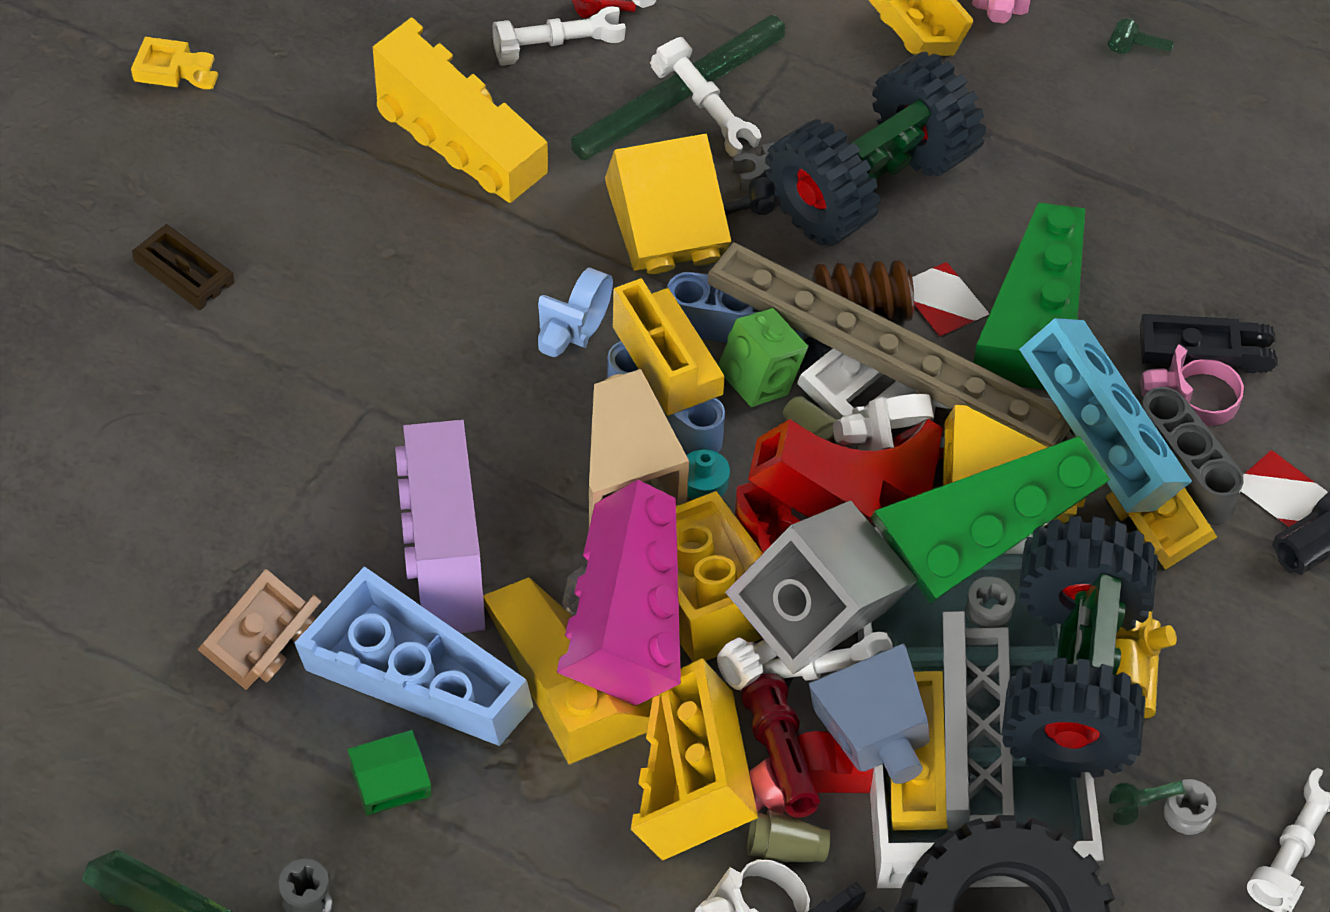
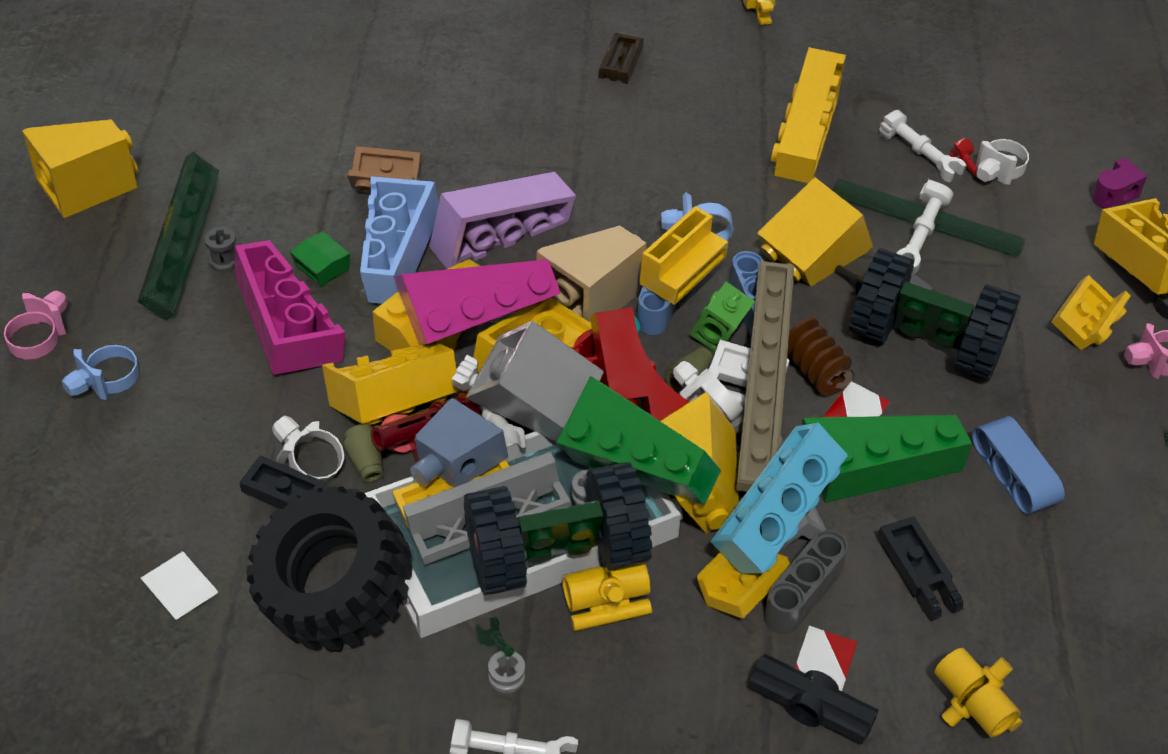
camera: 65 degrees right, 5 degrees down
bright pink piece [1140,345,1244,426] -> none
none -> dark pink wedge [235,240,345,375]
none -> medium blue beam [972,416,1065,514]

